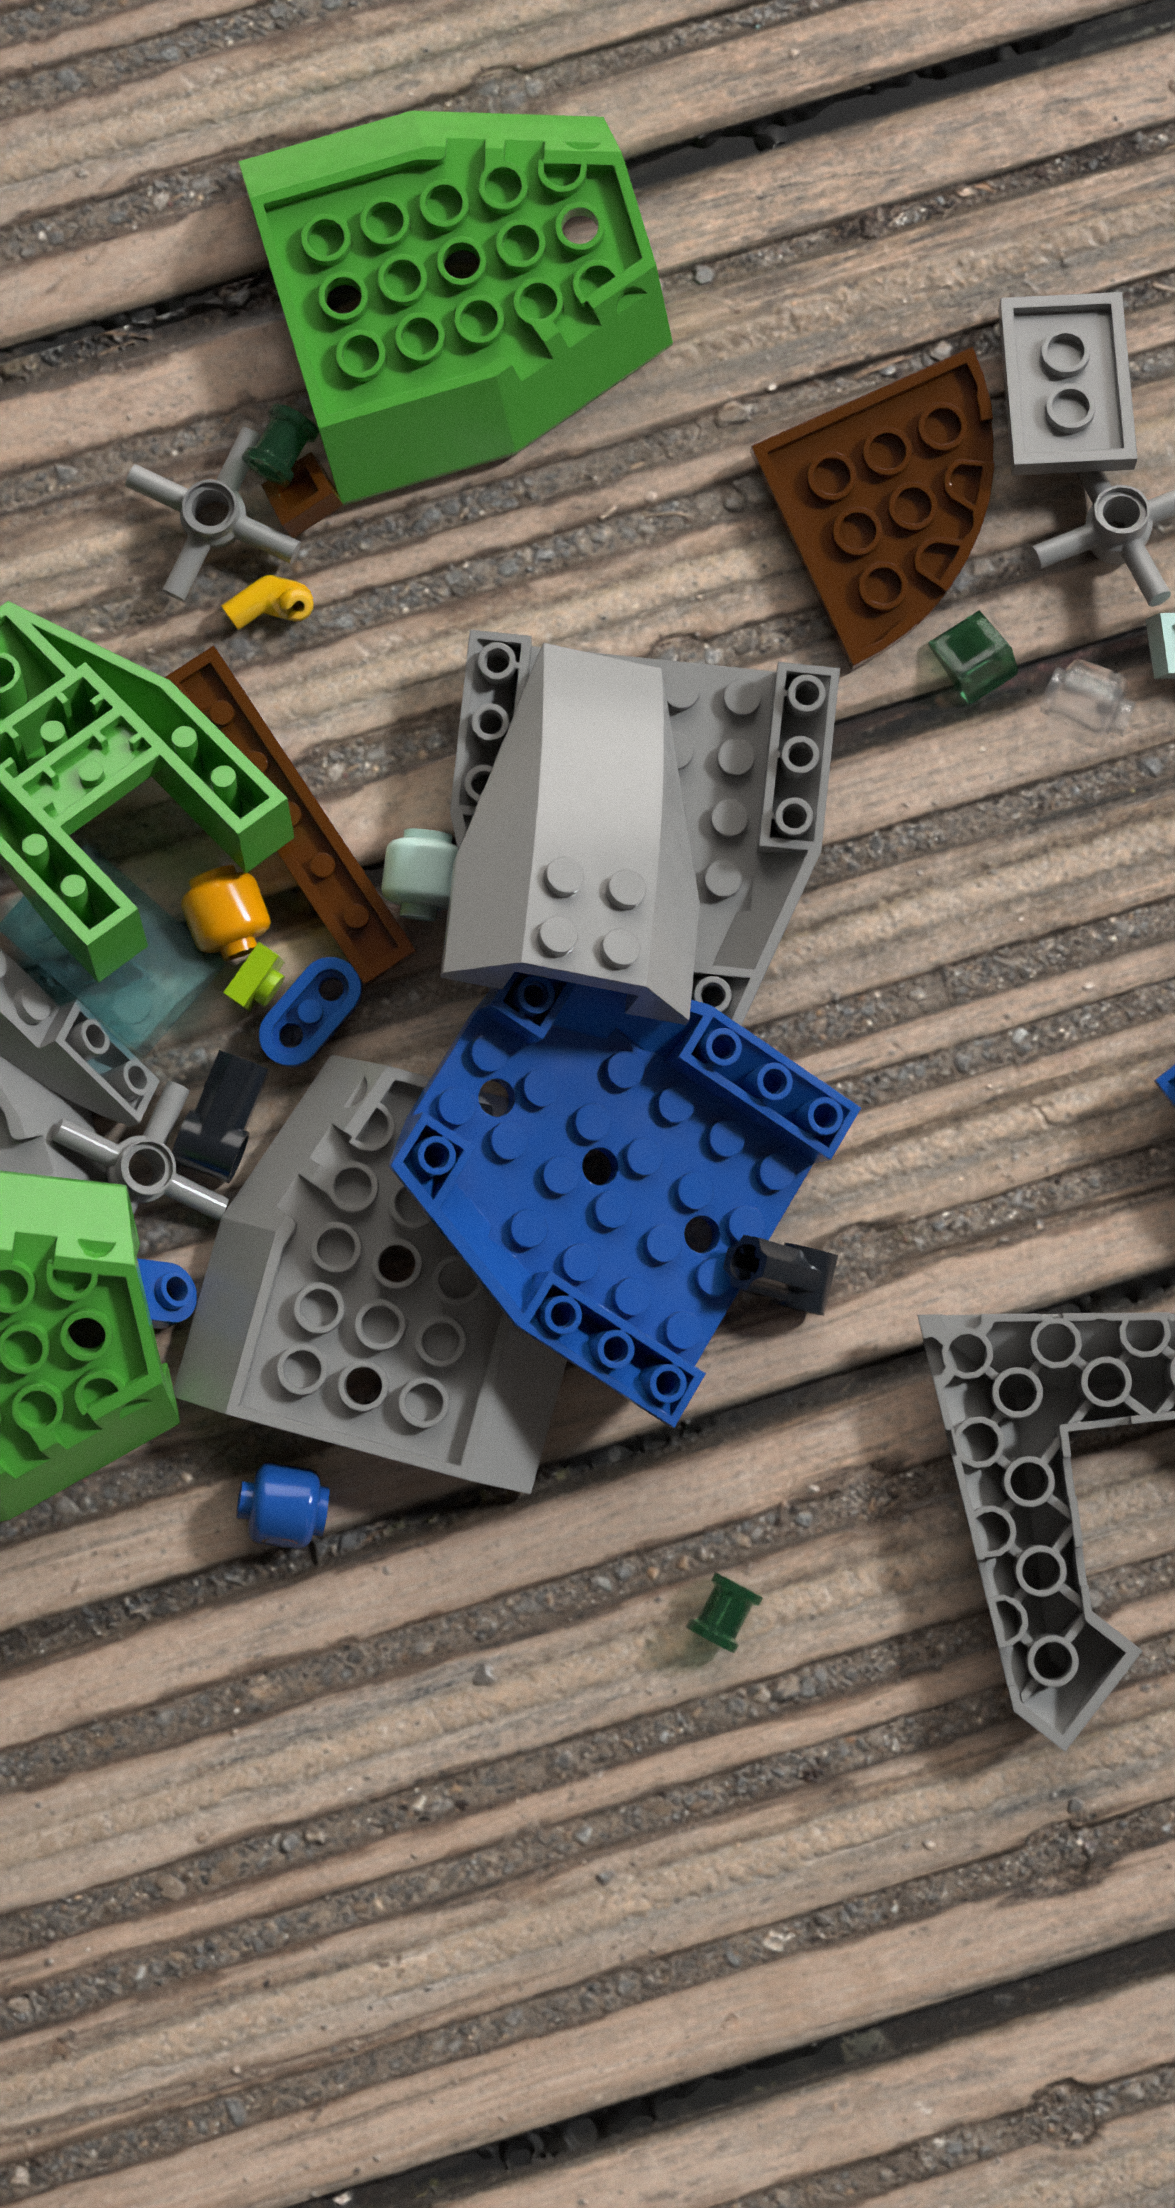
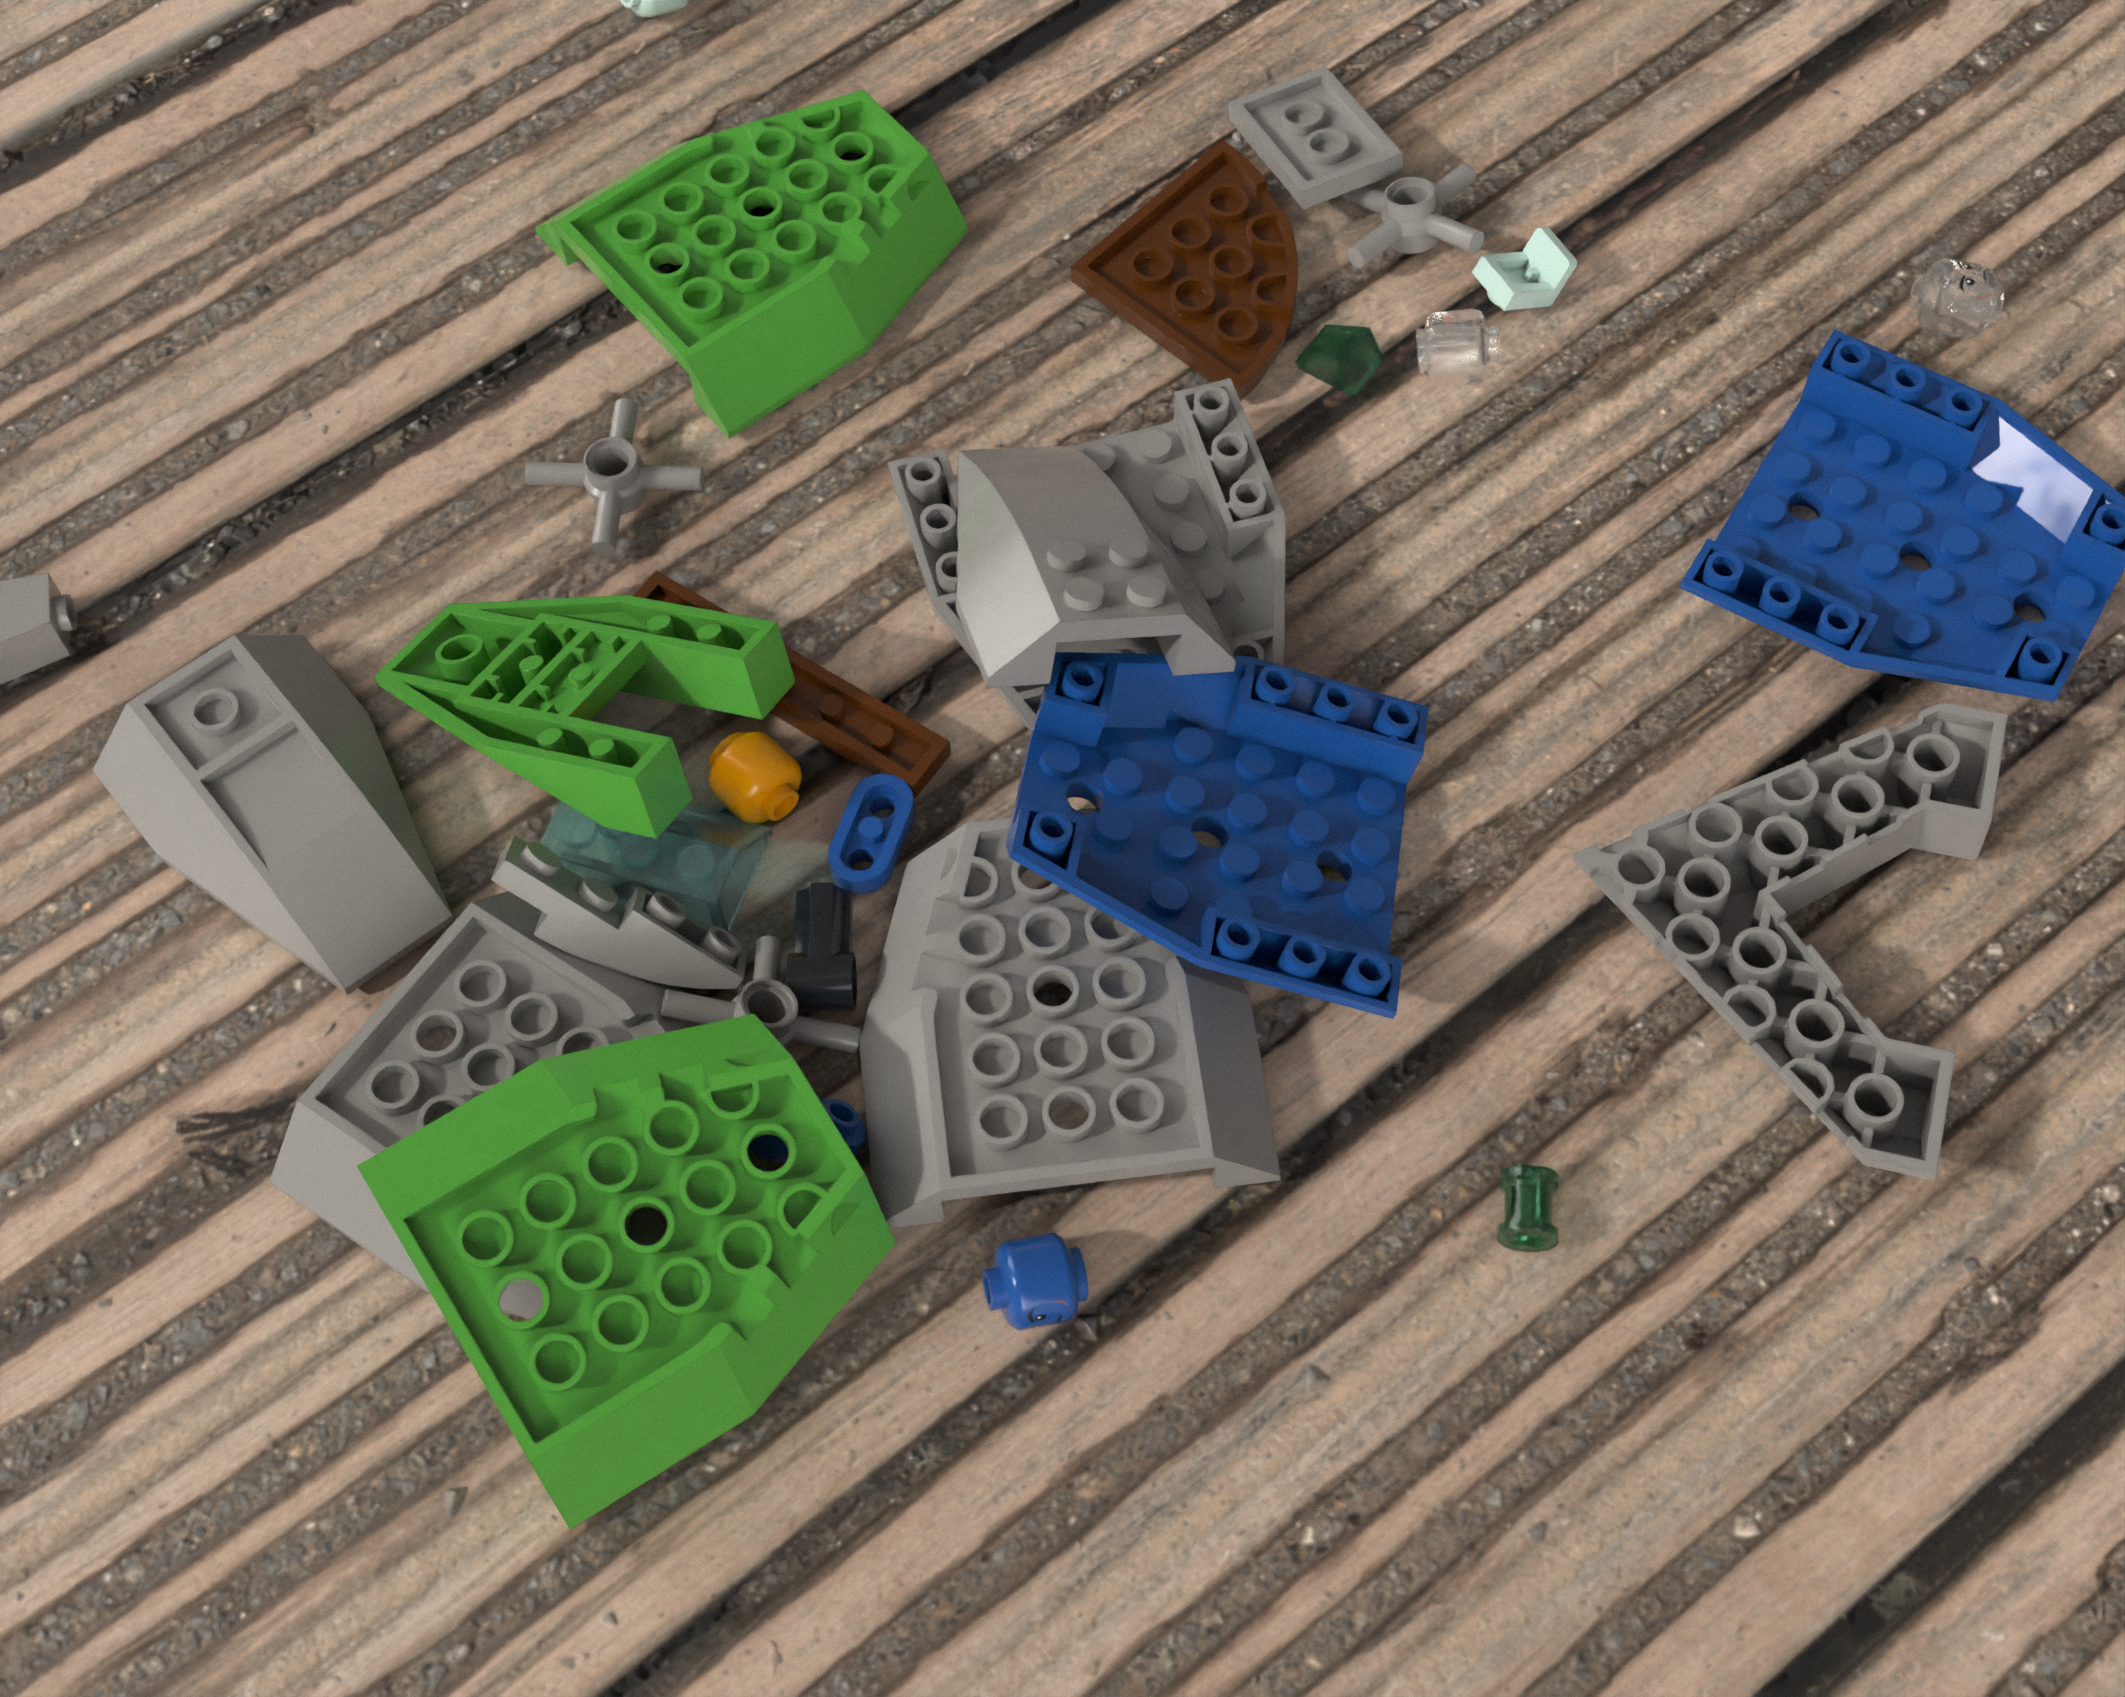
camera: 20 degrees left, 25 degrees down
yellow arm [221,575,314,631] -> none
lime plate [223,942,285,1012] -> none
clear green bush [242,403,319,486] -> none
reddish brown plate [261,452,343,538] -> none
light aqua head [381,828,458,921] -> none
black piece [723,1235,838,1316] -> none

